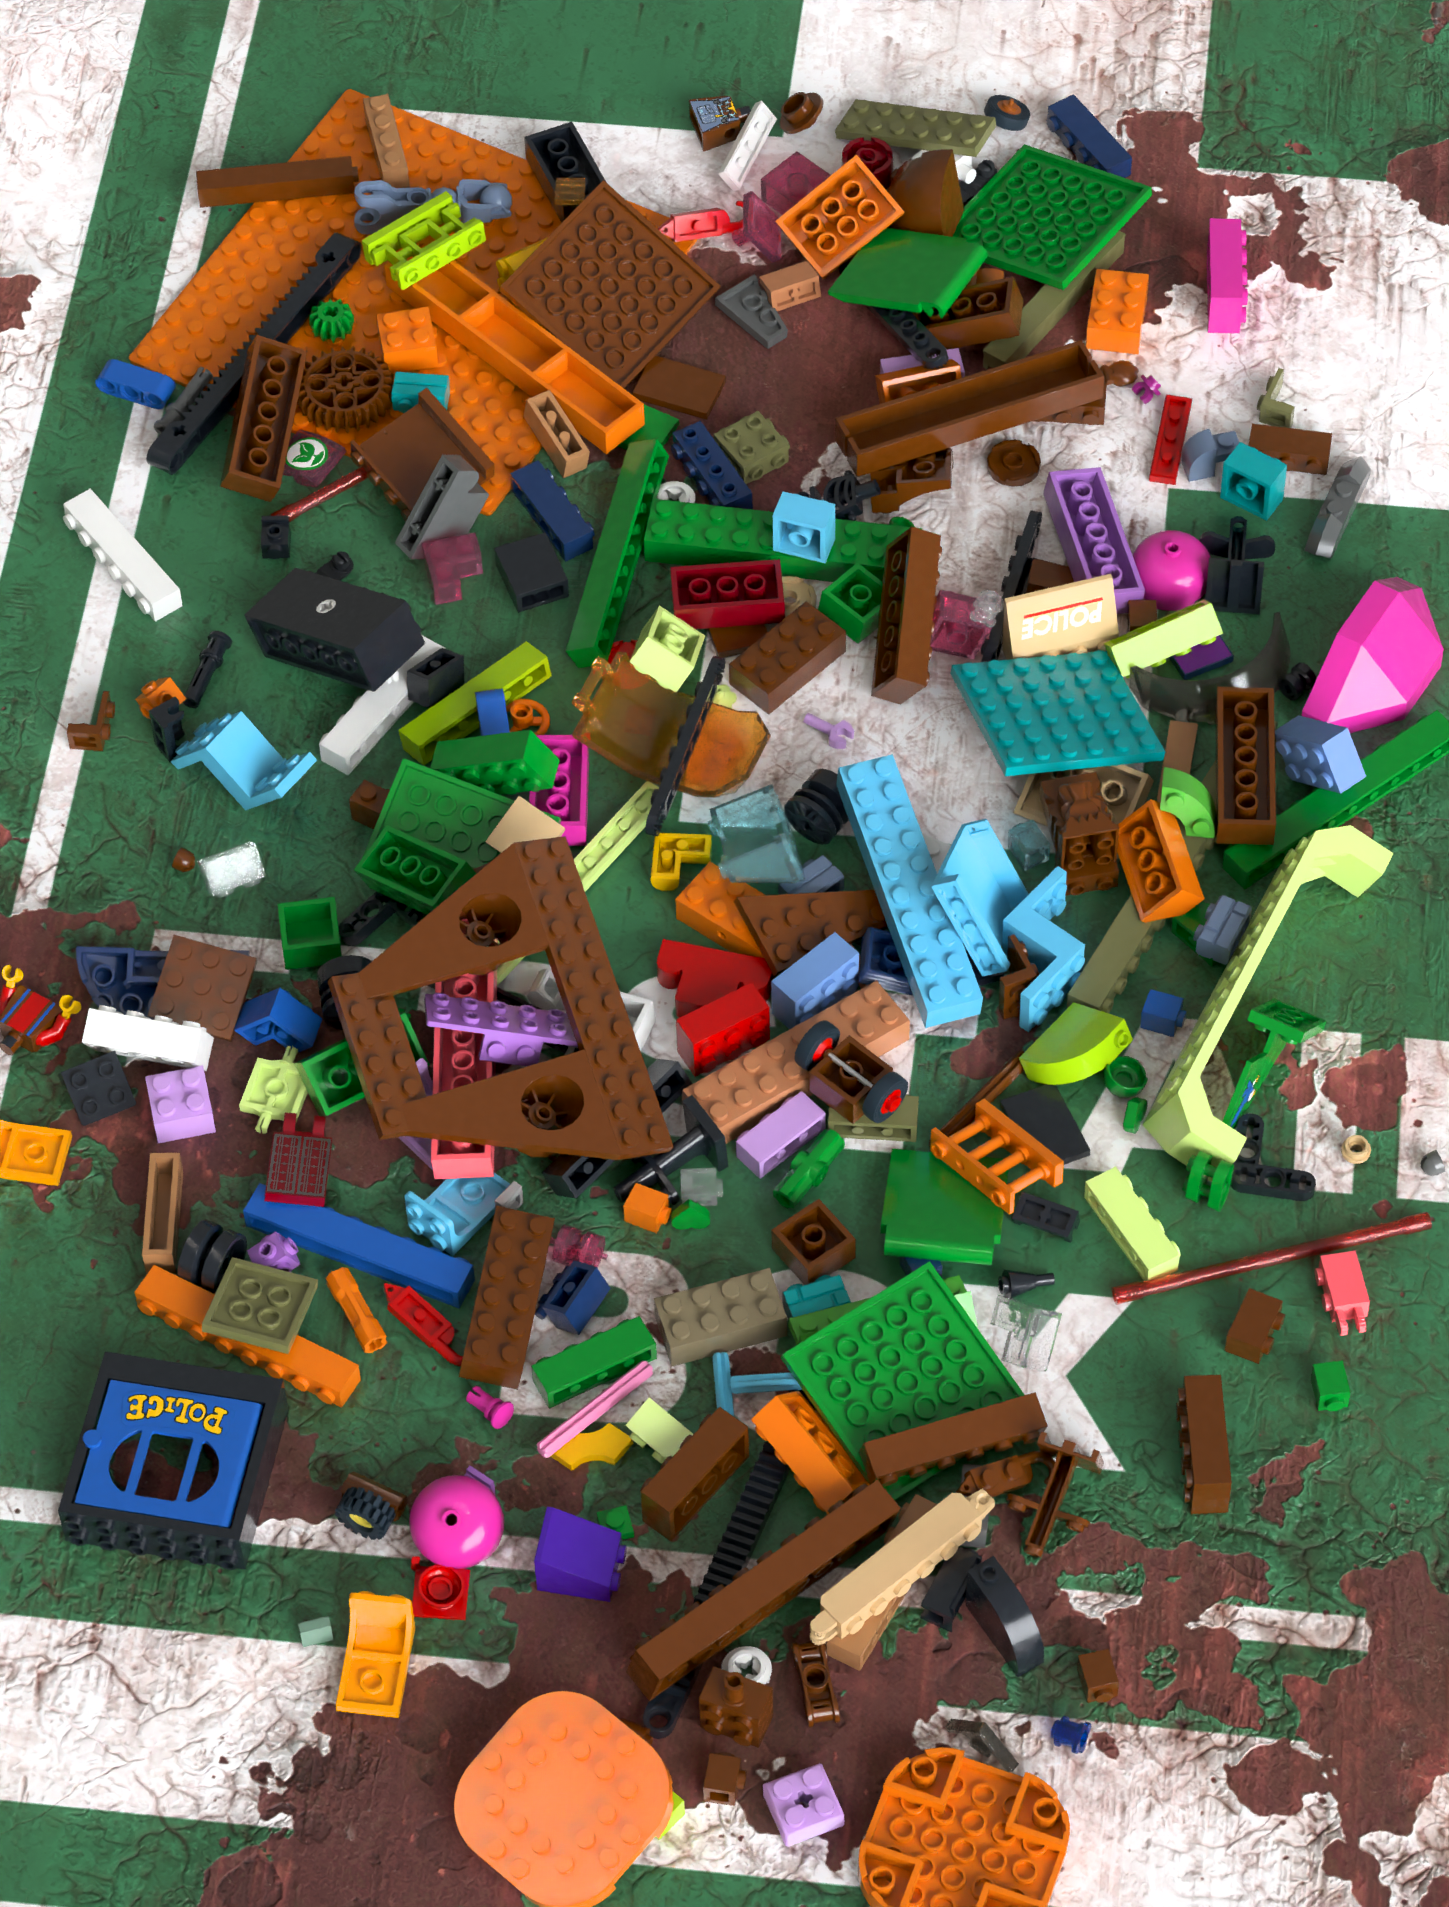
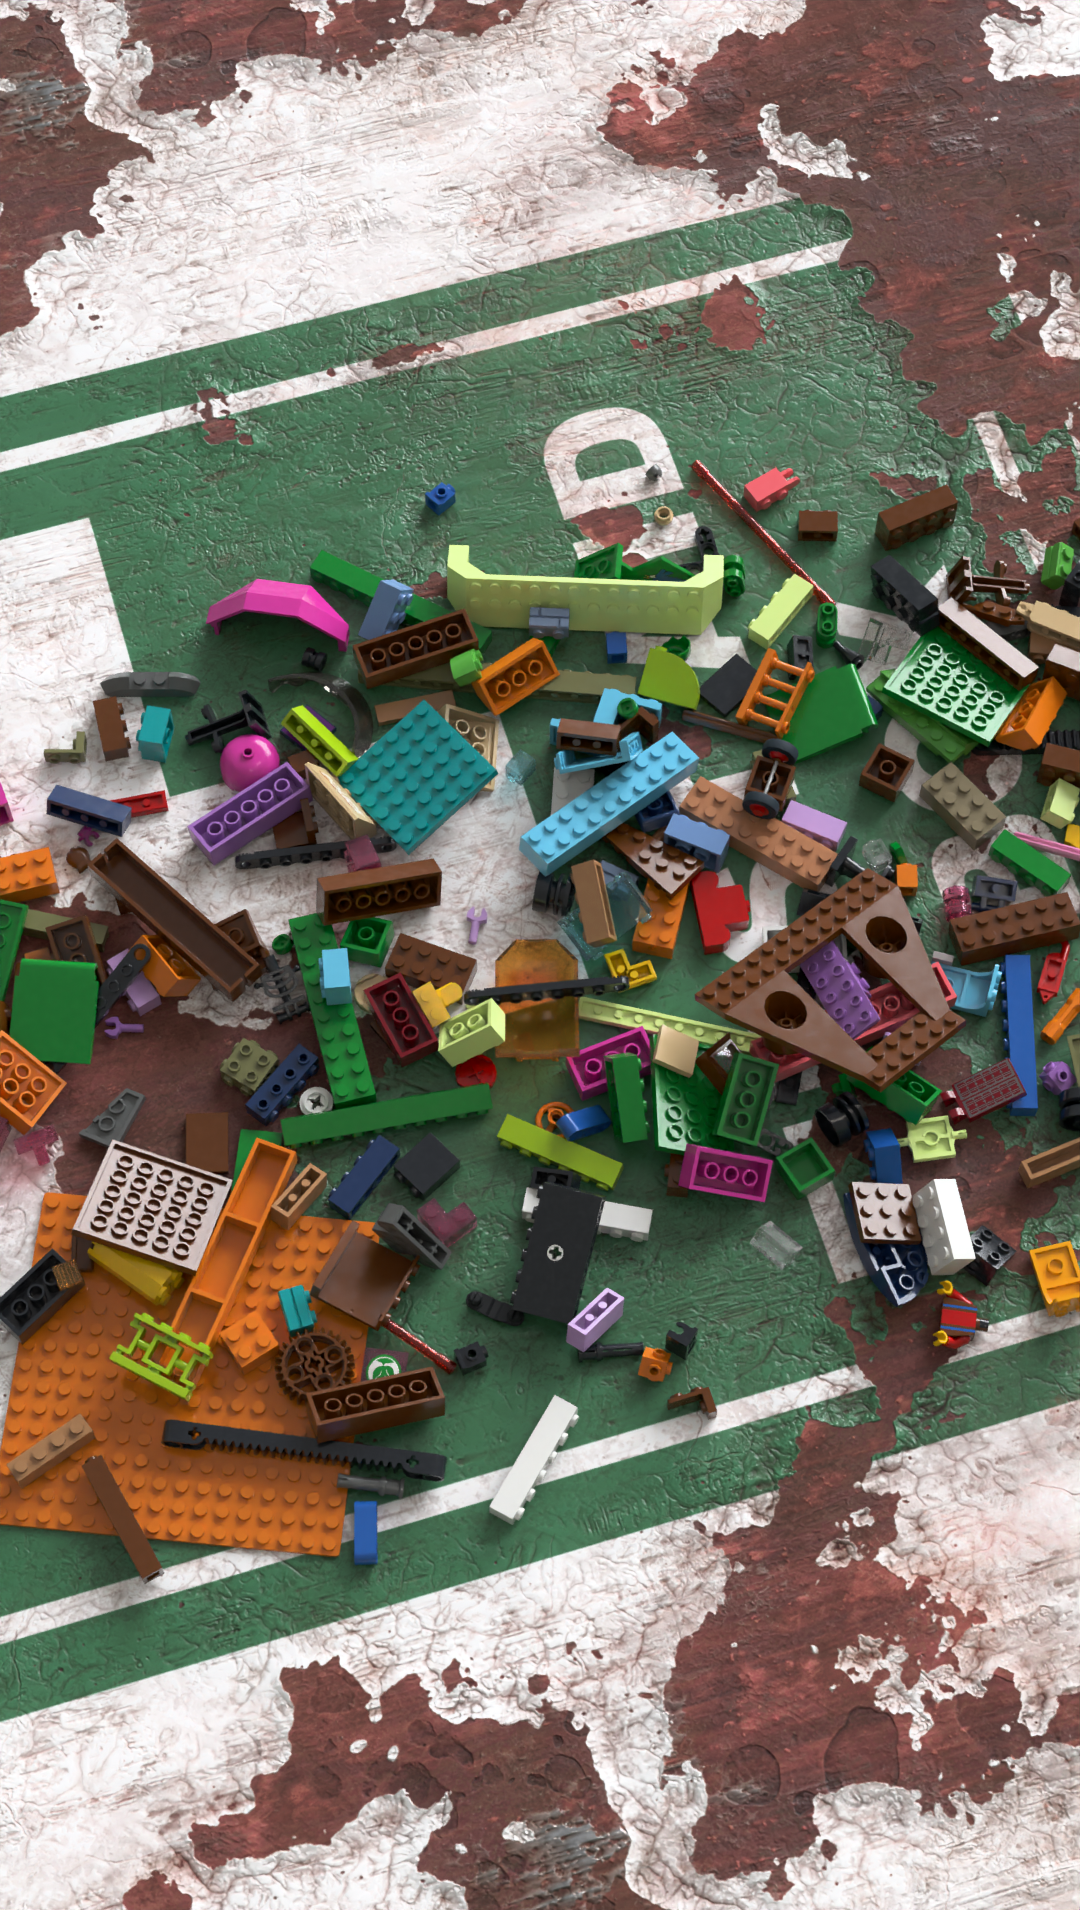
camera: 115 degrees left, 10 degrees up
lavender brick [145,1065,216,1143] -> none
medium azure bracket [171,711,317,811] -> none
reddish brown hinge [172,847,196,872] -> none
green gear [309,298,354,343] -> none
sand blue piece [354,179,512,234] -> none
plate [657,201,753,242] -> none
red brick [676,982,770,1077] -> none
medium azure axle [712,1352,734,1416] -> none
medium azure axle [730,1372,802,1394] -> none
nougat hinge [759,261,821,311] -> none
green piece [773,1129,845,1209] -> none
teal brick [782,1275,851,1319] -> none
clear brick [969,590,1004,628] -> none
reddish brown tile [987,439,1041,487] -> none
reddish brown brick [1040,772,1119,896] -> none
green tile [1123,1097,1147,1134] -> none
sand blue brick [1181,429,1239,482] -> none
green brick [1311,1360,1350,1411] -> none
none -> dark blue brick [46,785,132,837]
none -> medium lavender bar [104,1017,144,1039]
none -> yellow brick [412,982,462,1028]
none -> brick [556,718,621,756]
none -> lavender brick [566,1288,624,1352]
none -> medium nougat brick [571,859,617,948]
none -> green tile [617,698,638,719]
none -> dark pink brick [678,1144,773,1202]
none -> green brick [816,603,838,648]
none -> black piece [871,555,940,637]
none -> bright green brick [1041,542,1074,590]

